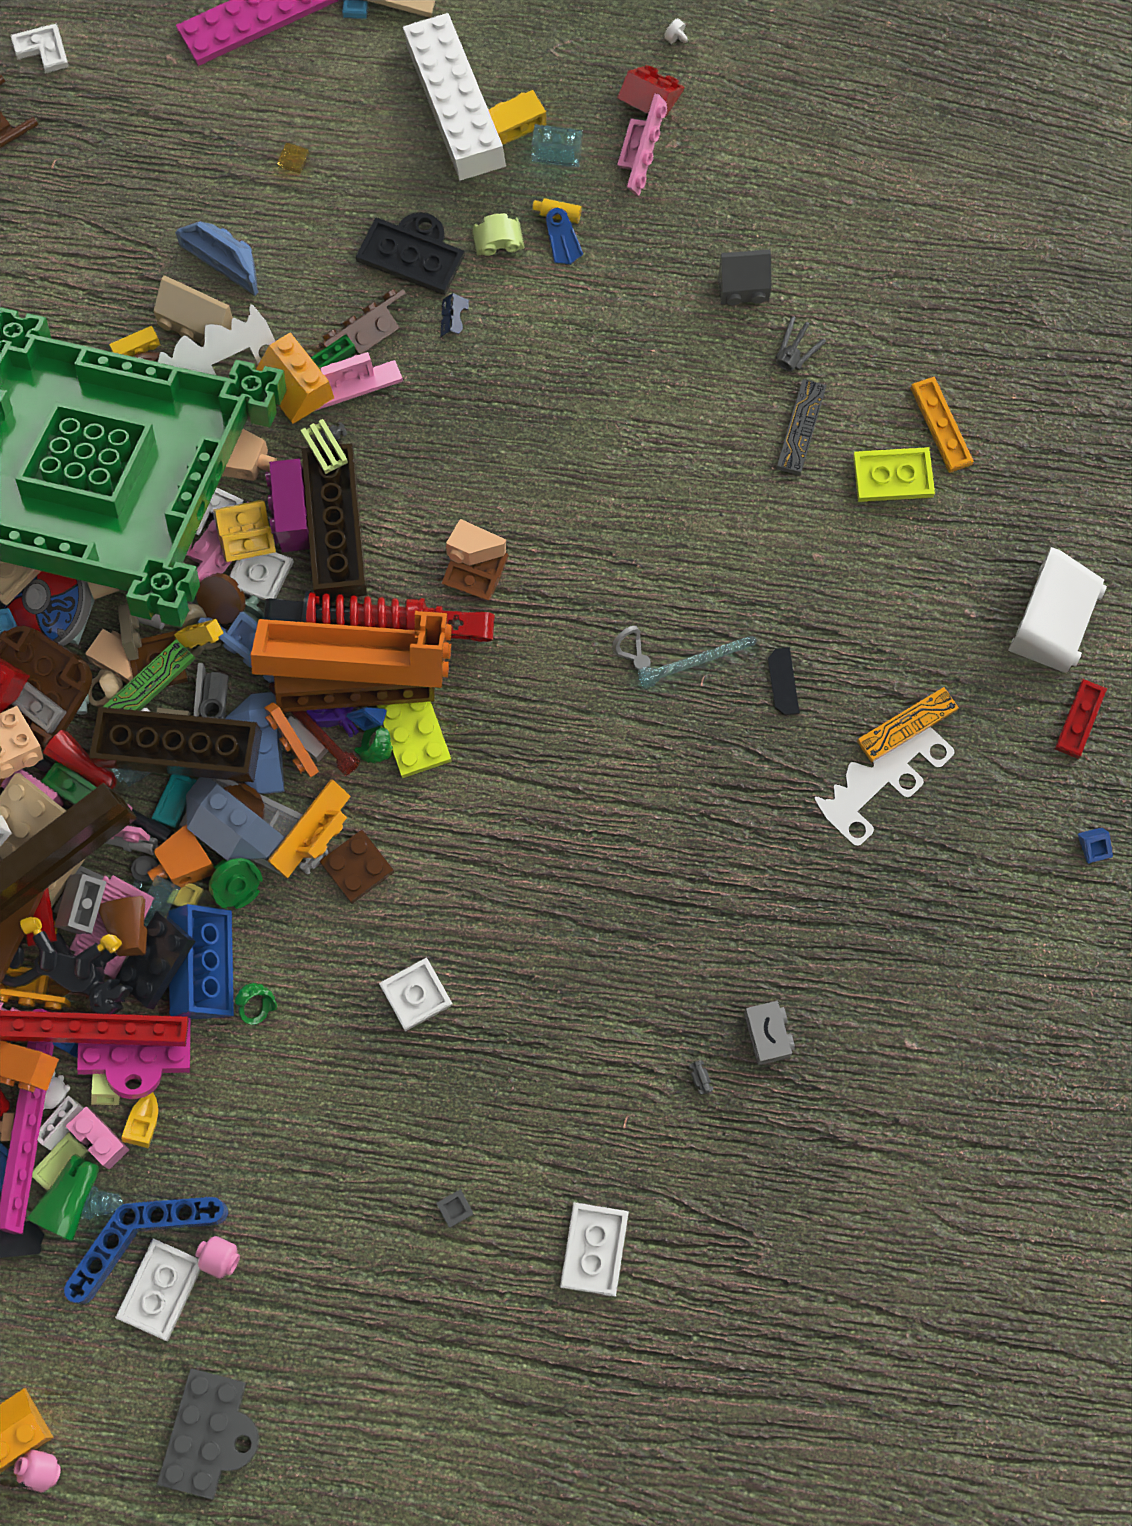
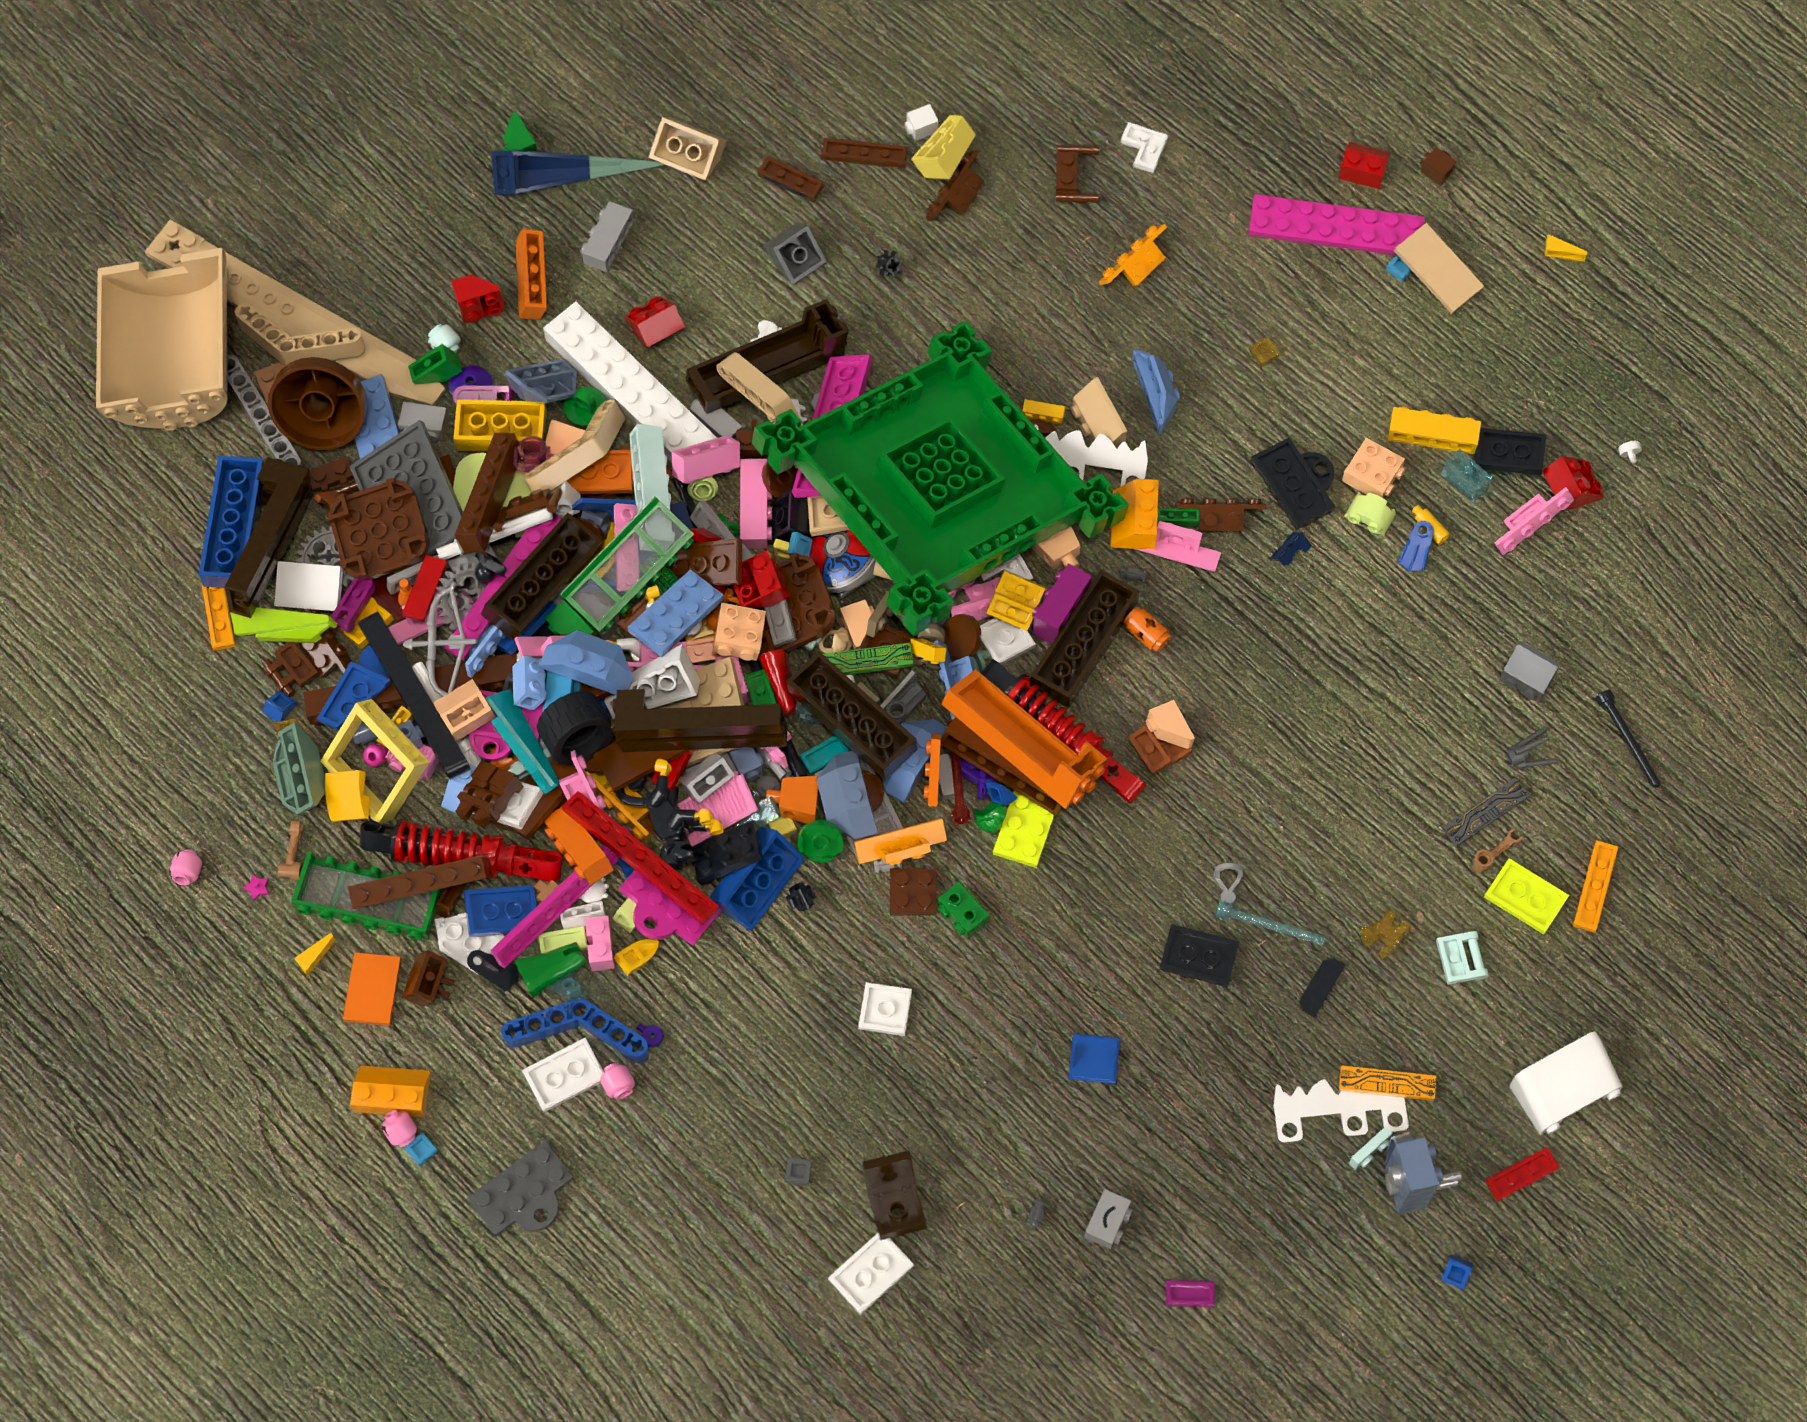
camera: 40 degrees right, 5 degrees down
dark orange slope [98,896,147,956] -> none
green piece [235,983,277,1025] -> none
yellowish green tile [301,419,348,474] -> none
white brick [403,13,506,181] -> none
none -> dark azure tile [404,1132,439,1167]
none -> dark purple piece [636,1023,664,1048]
none -> sand blue brick [729,748,764,782]
none -> black gear [786,882,817,911]
none -> dark brown bracket [862,1150,927,1240]
none -> green brick [937,882,989,940]
none -> blue piece [1069,1033,1120,1084]
none -> light orange bracket [1098,224,1167,286]
none -> orange piece [1123,606,1172,653]
none -> black plate [1159,924,1239,987]
none -> magenta tile [1166,1280,1215,1308]
none -> light nougat brick [1342,438,1406,498]
none -> light aqua plate [1349,1126,1392,1170]
none -> clear yellow animal [1360,909,1411,959]
none -> sand blue piece [1385,1132,1462,1215]
none -> light aqua plate [1436,931,1489,985]
none -> medium nougat brick [1472,829,1523,874]
none -> black plate [1475,428,1547,475]
none -> black piece [1595,689,1660,788]

